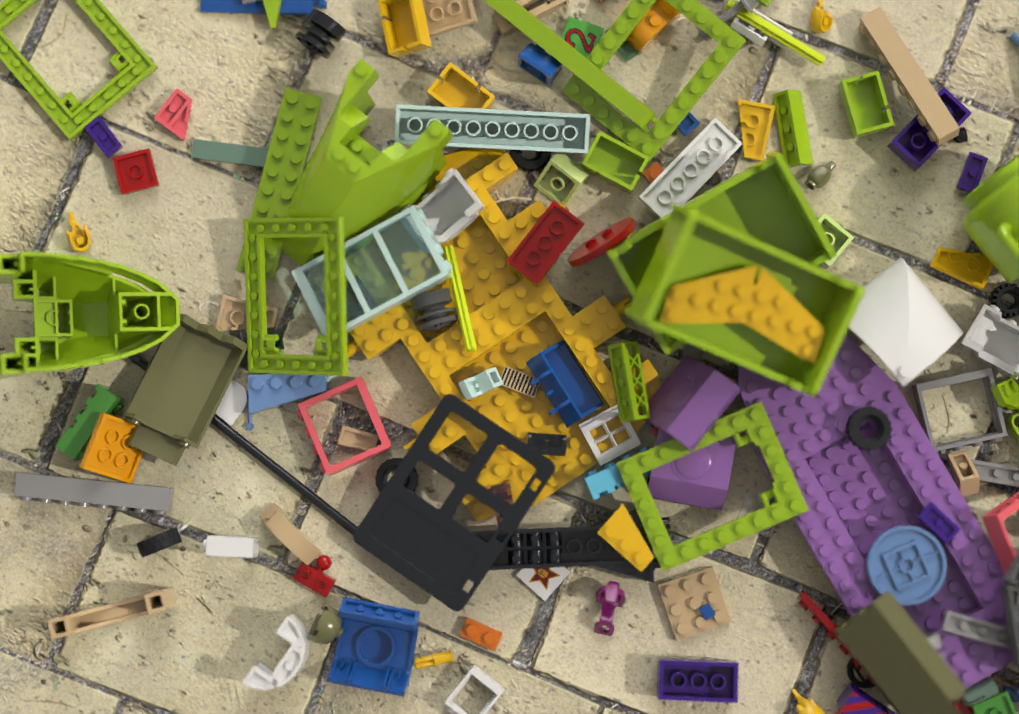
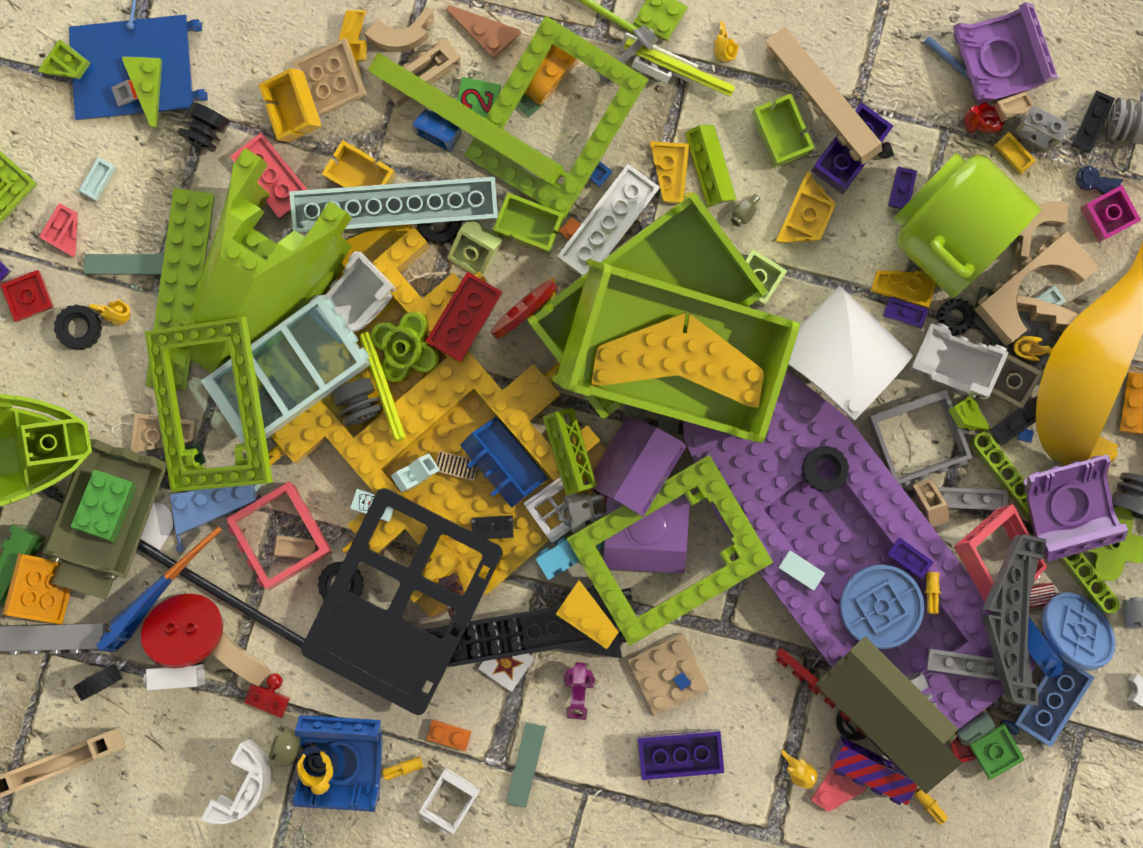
camera: 10 degrees left, 0 degrees up
none -> black tyre [54,304,102,350]
none -> bright green brick [71,470,137,544]
none -> light aqua tile [78,157,117,202]
none -> yellow piece [88,299,131,326]
none -> blue plate [96,526,222,652]
none -> red plate [141,594,224,669]
none -> coral plate [230,132,307,220]
none -> piece [297,742,338,795]
none -> light aqua tile [350,489,394,522]
none -> lime plant [371,312,439,382]
none -> sand green tile [506,722,546,808]
none -> light grey piece [558,492,606,534]
none -> light grey plate [658,415,679,437]
none -> yellow wing [775,171,836,243]
none -> light aqua tile [778,550,825,591]
none -> dark purple plate [883,296,928,329]
none -> yellow axle [924,572,941,614]

